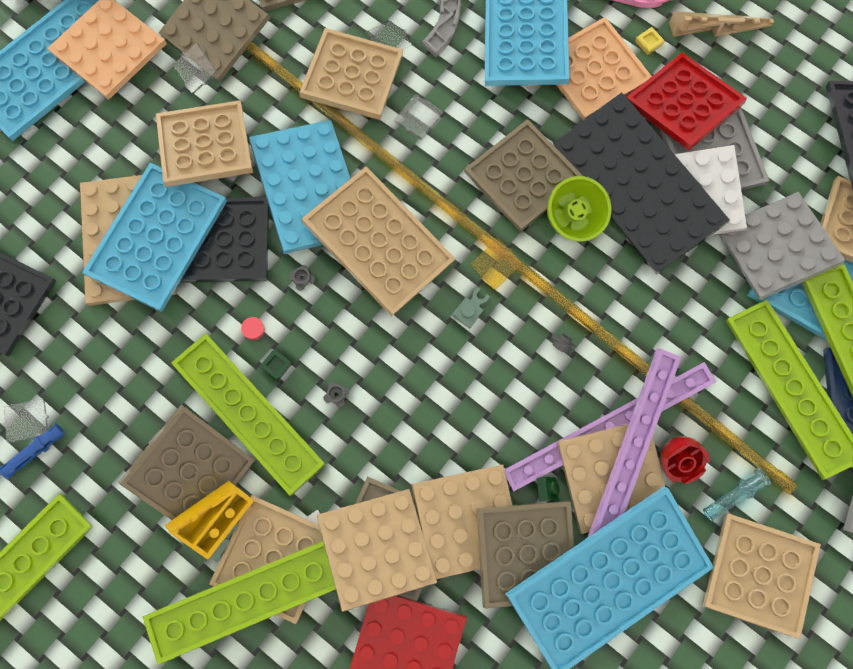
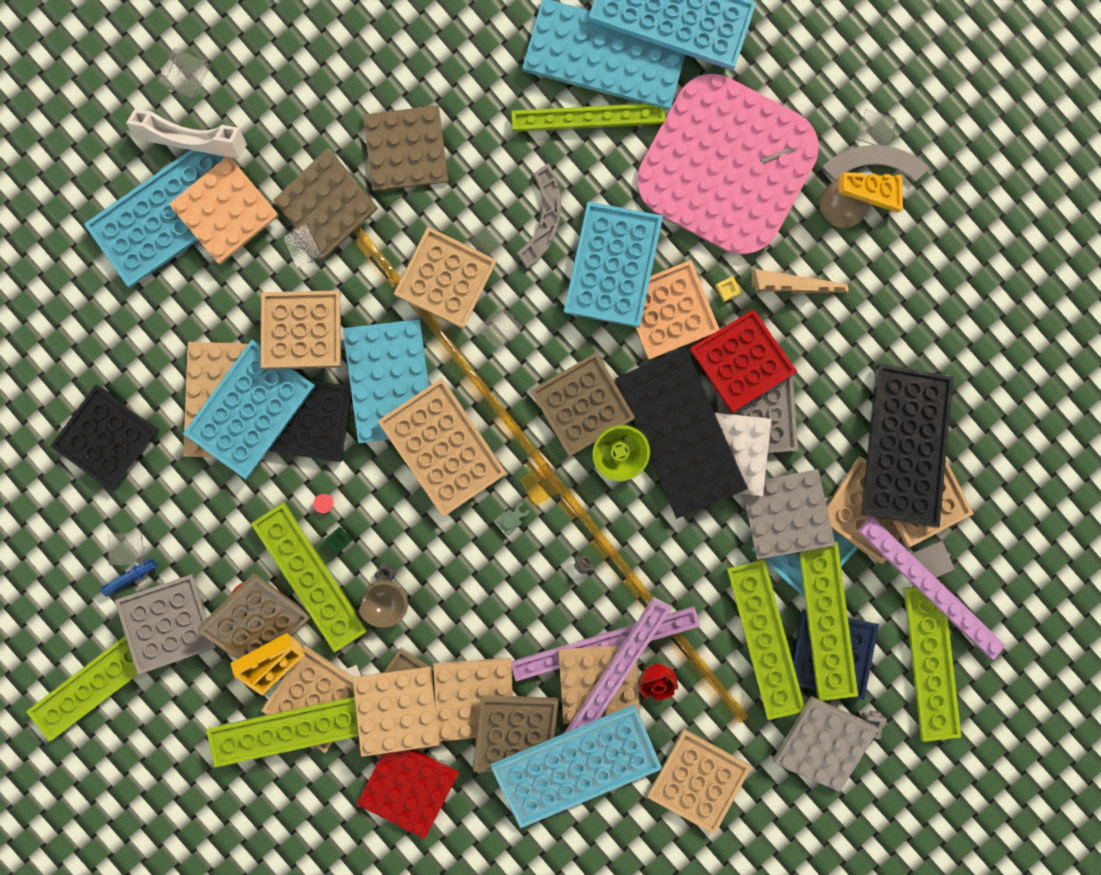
camera: 15 degrees right, 15 degrees up
dark grey plate [289,265,315,291] -> none
dark green plate [537,477,560,502] -> none
clear light blue pin [703,468,771,522] -> none
none -> light grey plate [114,574,216,675]
none -> dark tan cylinder [359,579,408,628]

